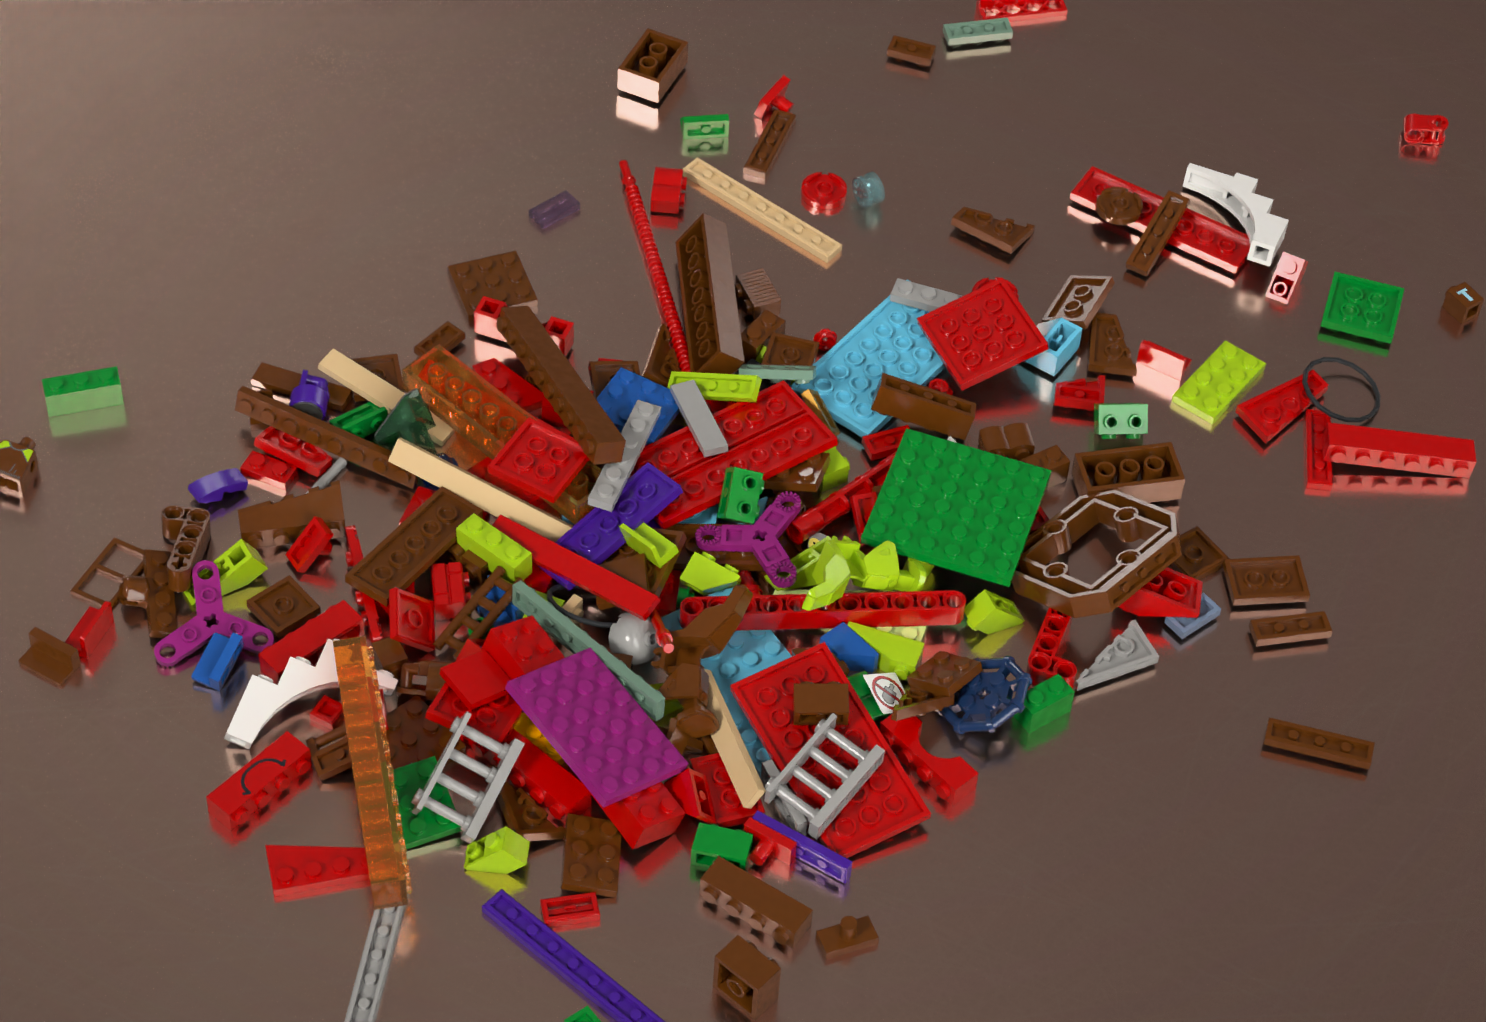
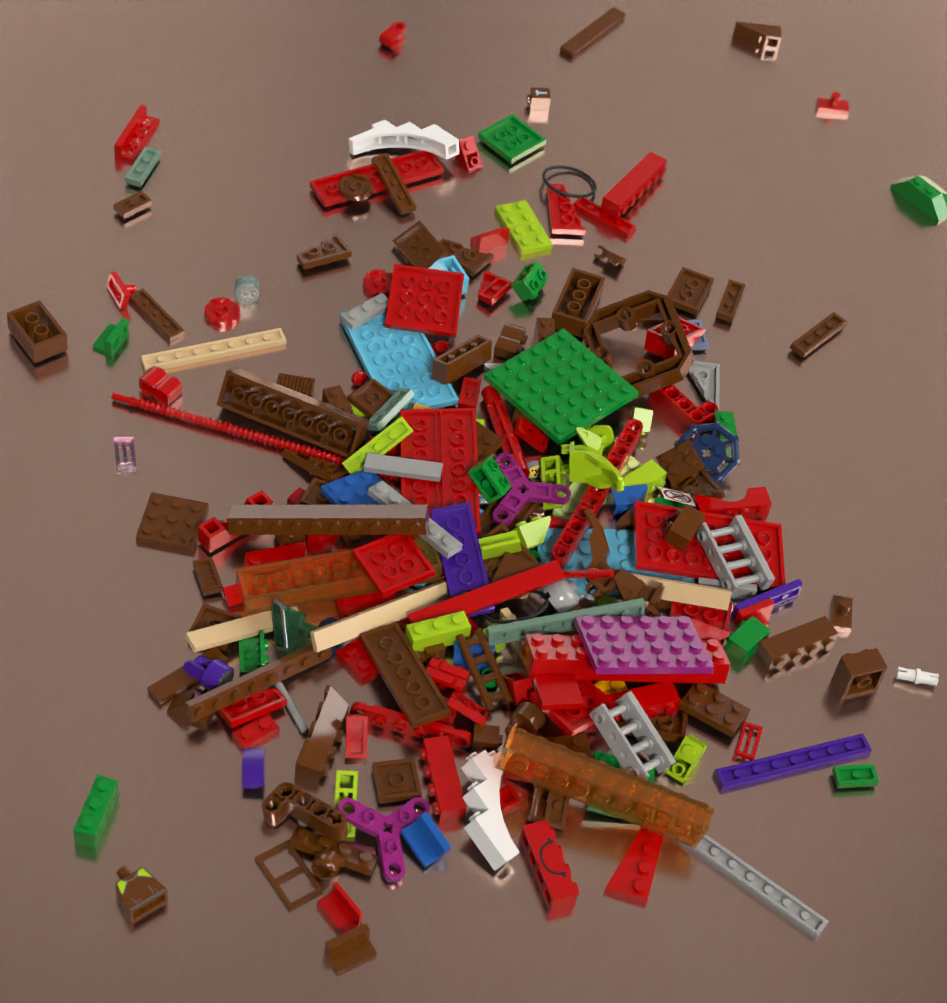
camera: 65 degrees left, 0 degrees up
none -> reddish brown plate [594,245,626,266]

